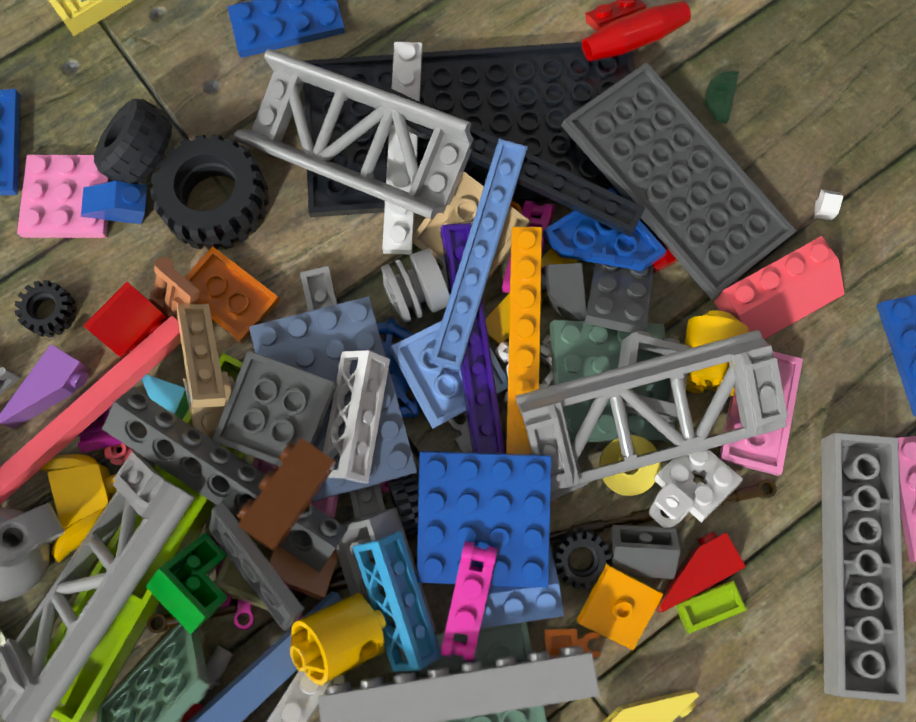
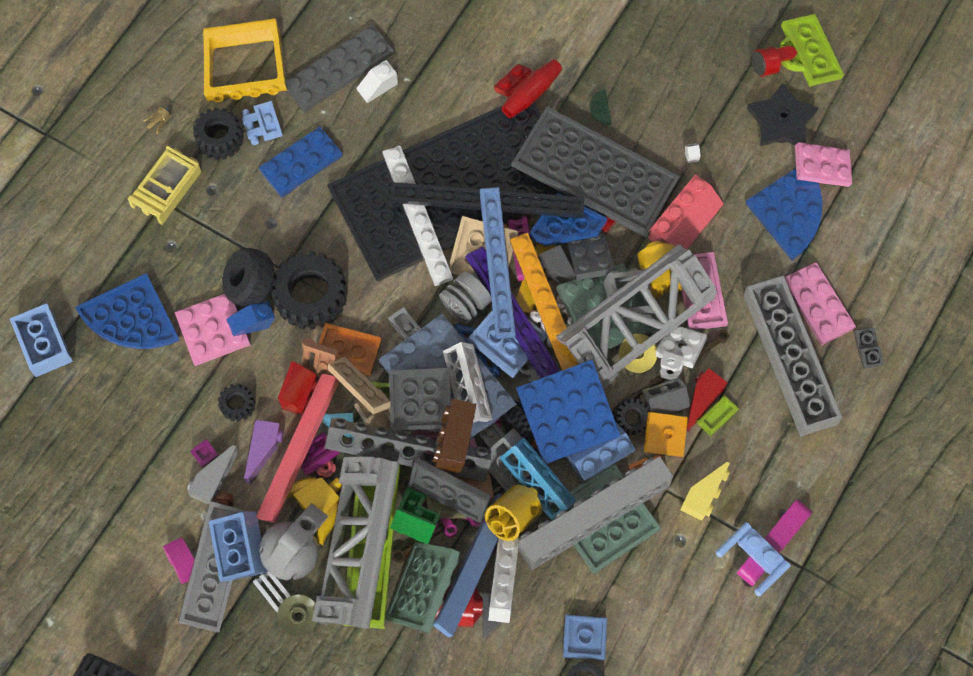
camera: 25 degrees left, 5 degrees down
light grey piece [234,49,474,219] -> none
dark pink plate [440,541,498,662] -> none

